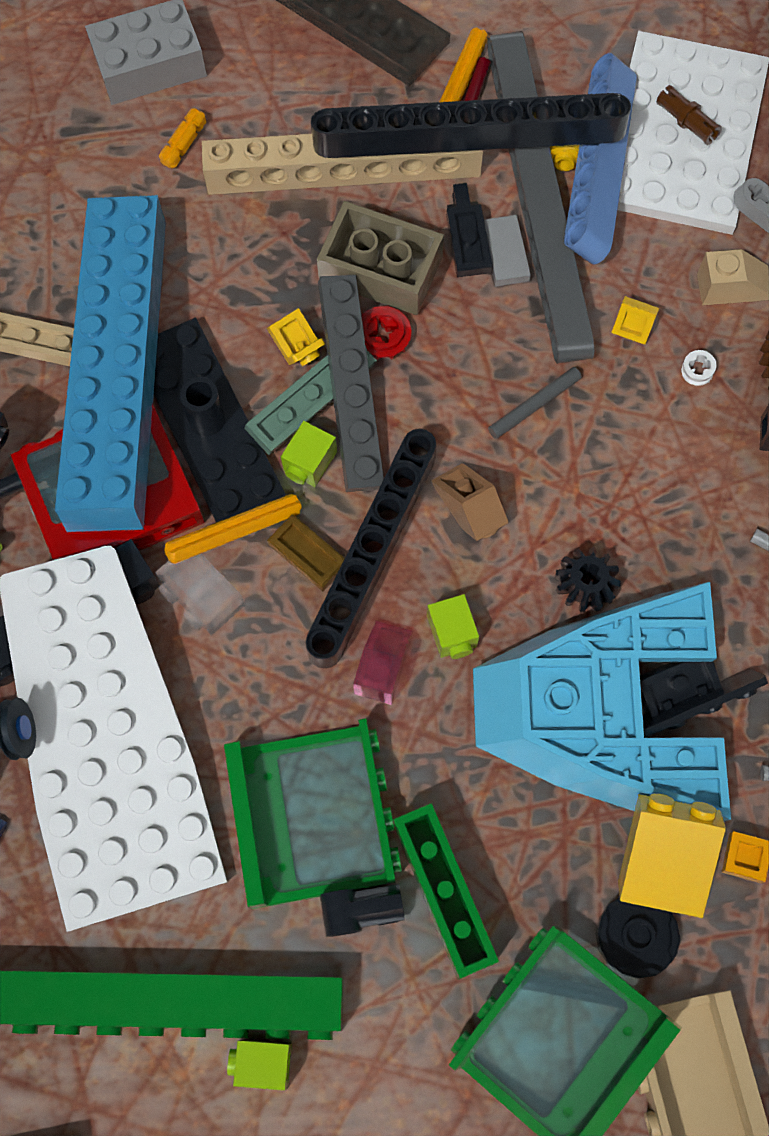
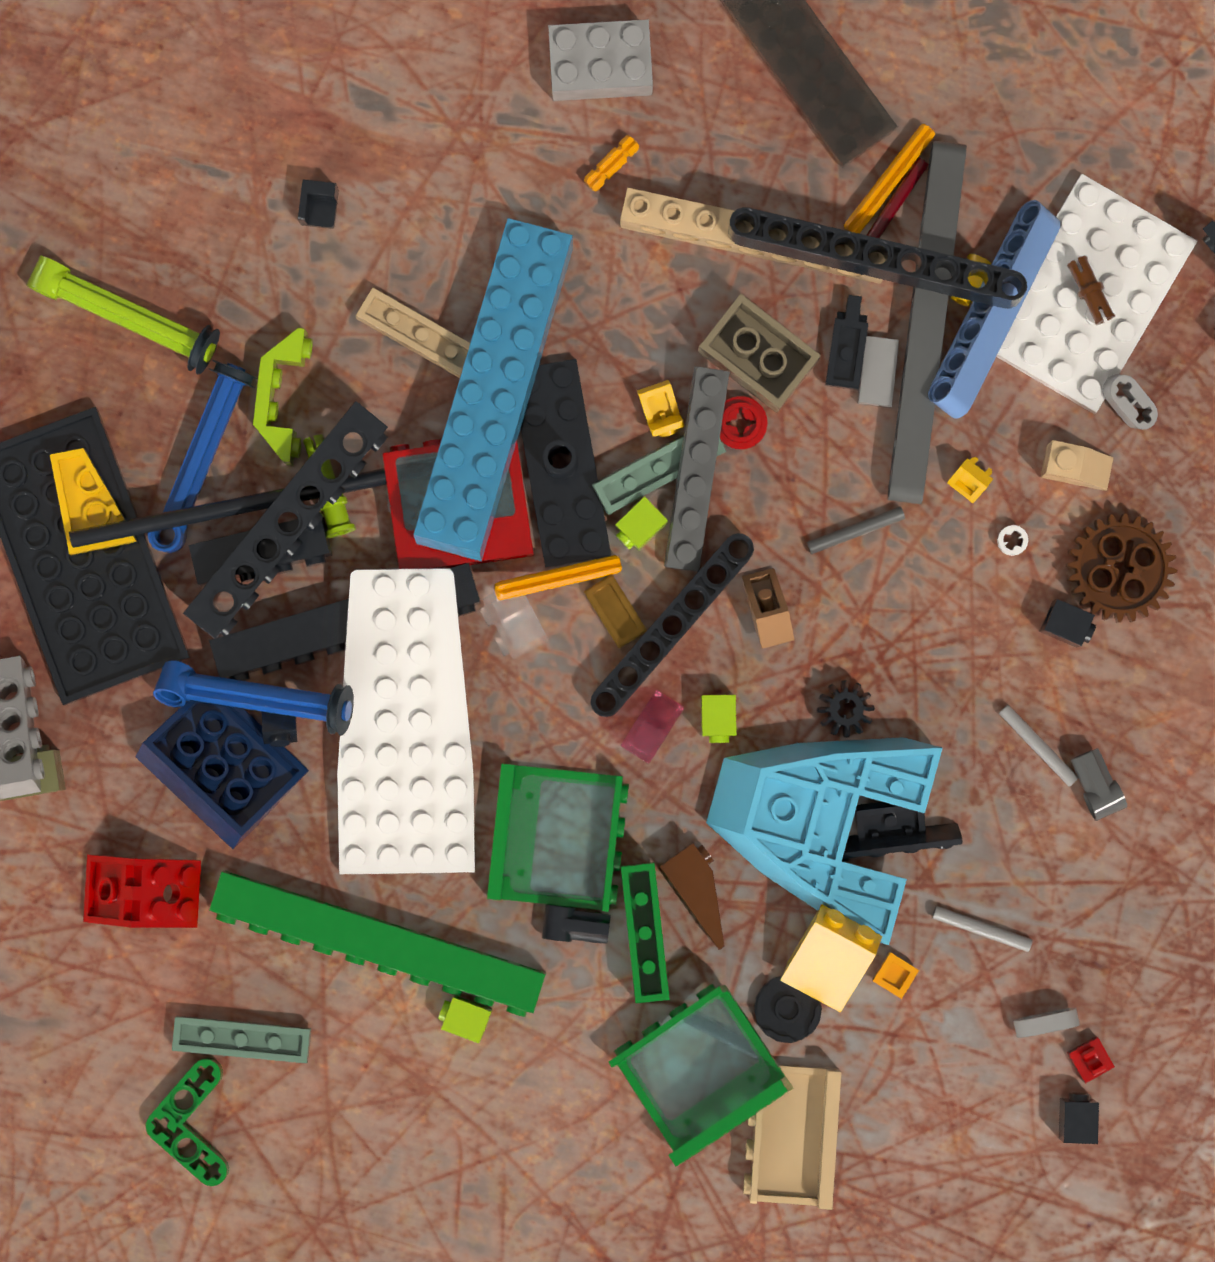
camera: 20 degrees right, 15 degrees up
none -> reddish brown slope [660,842,725,950]

